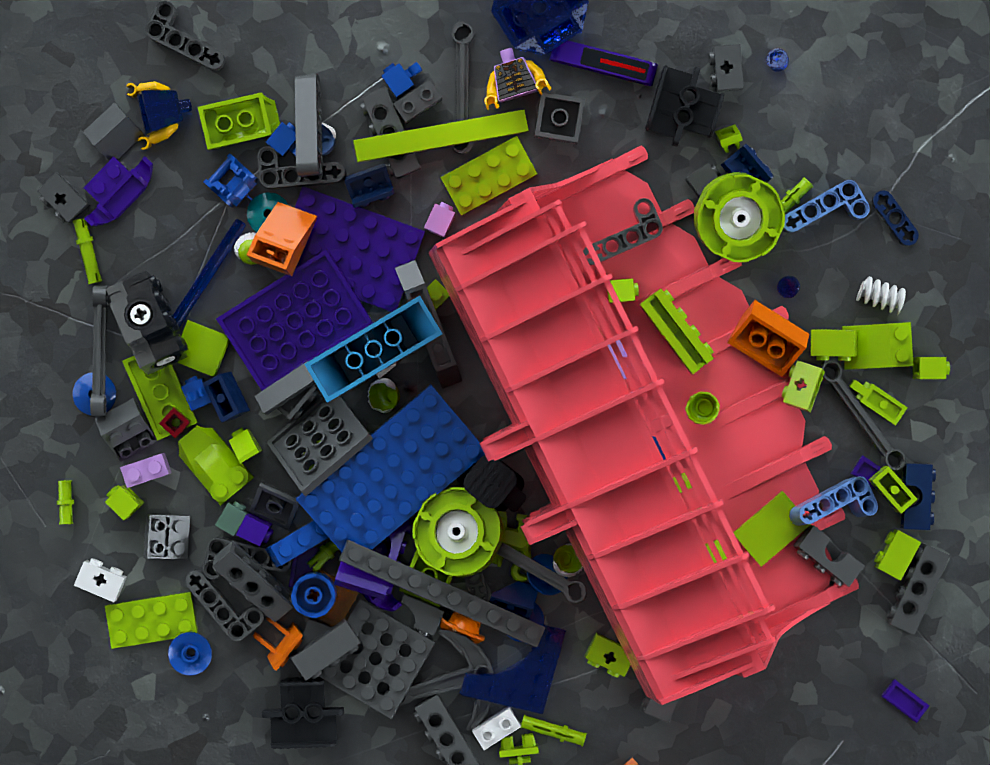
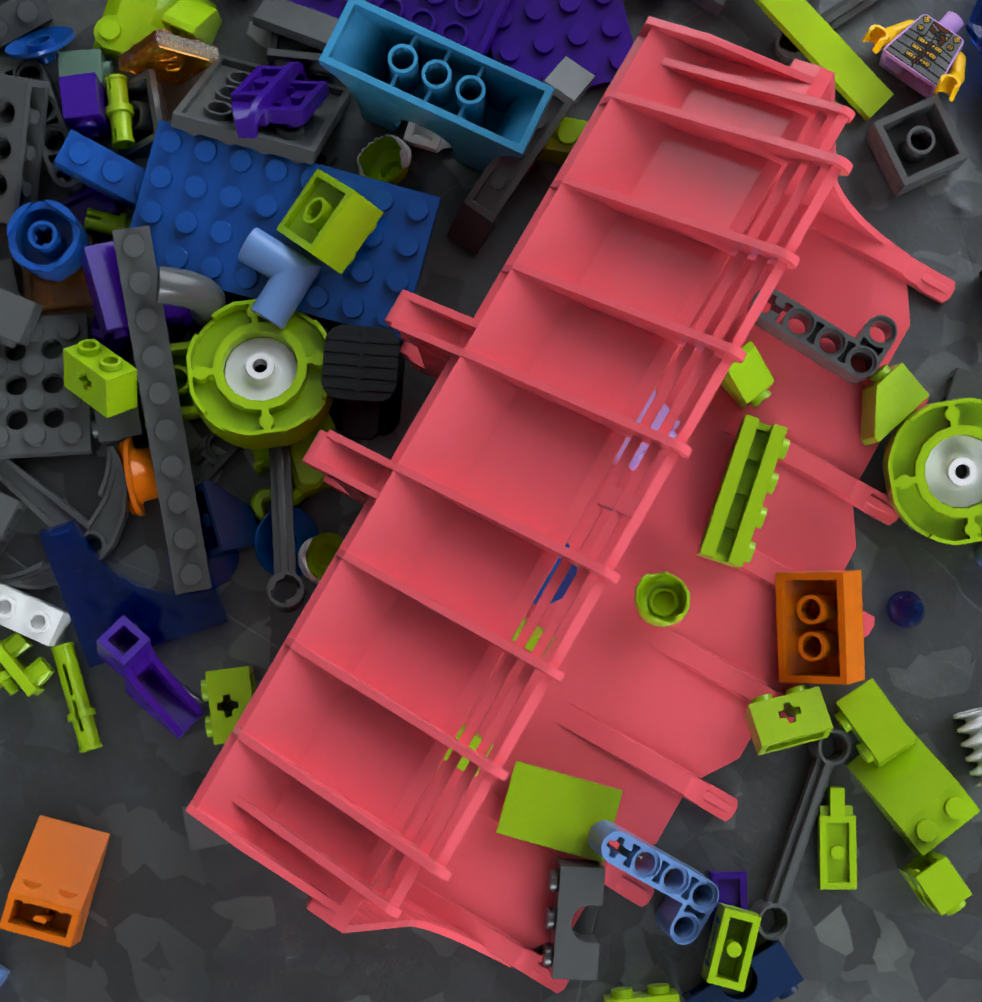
camera: 55 degrees right, 5 degrees down
none -> blue dish [5,26,75,65]
none -> lime brick [63,338,138,418]
none -> dark purple arch [97,615,204,740]
none -> lime pin [104,74,135,150]
none -> clear orange plate [118,29,219,86]
none -> dark grey cylinder [156,266,226,325]
none -> dark purple plate [230,62,329,139]
none -> medium blue brick [238,227,322,330]
none -> lime slope [276,168,384,275]
none -> lime slope [860,362,930,446]

